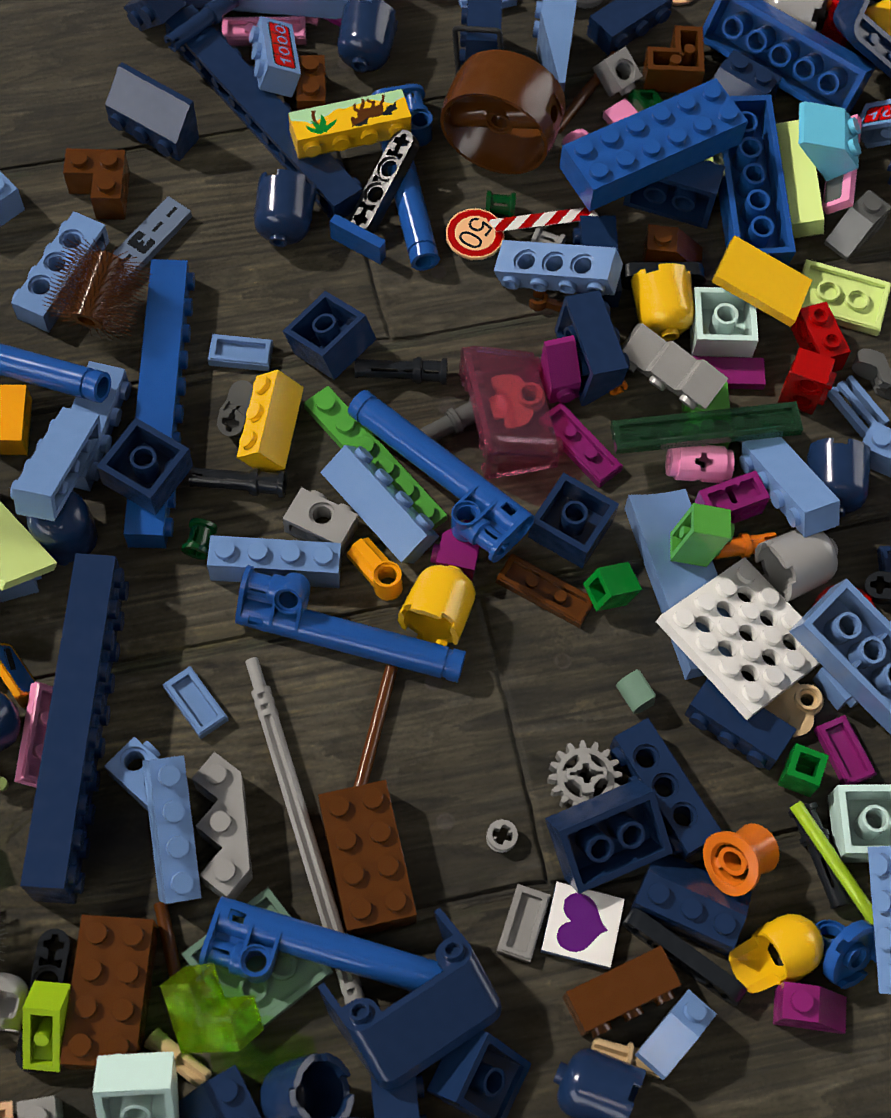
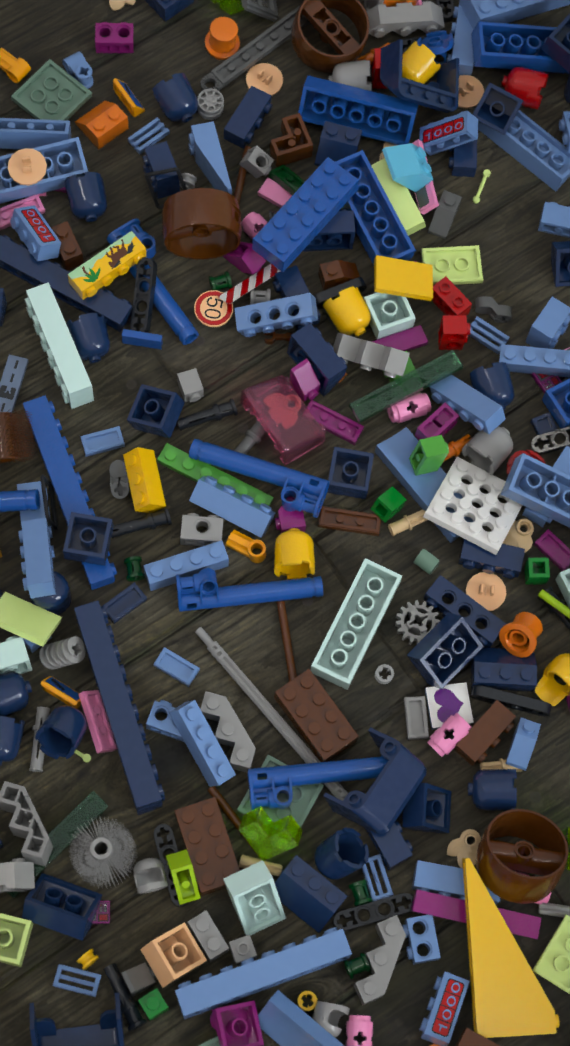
camera: 25 degrees left, 5 degrees up
none -> light aqua brick [24,282,94,409]
none -> light grey piece [39,636,86,670]
none -> black piece [40,475,58,530]
none -> dark blue tile [103,582,147,624]
none -> light grey brick [177,368,204,402]
none -> magenta slope [222,242,266,275]
none -> light aqua brick [310,558,402,690]
none -> tan axle [388,510,428,536]
none -> bright pink piece [427,713,472,757]
none -> light nougat piece [465,572,506,611]

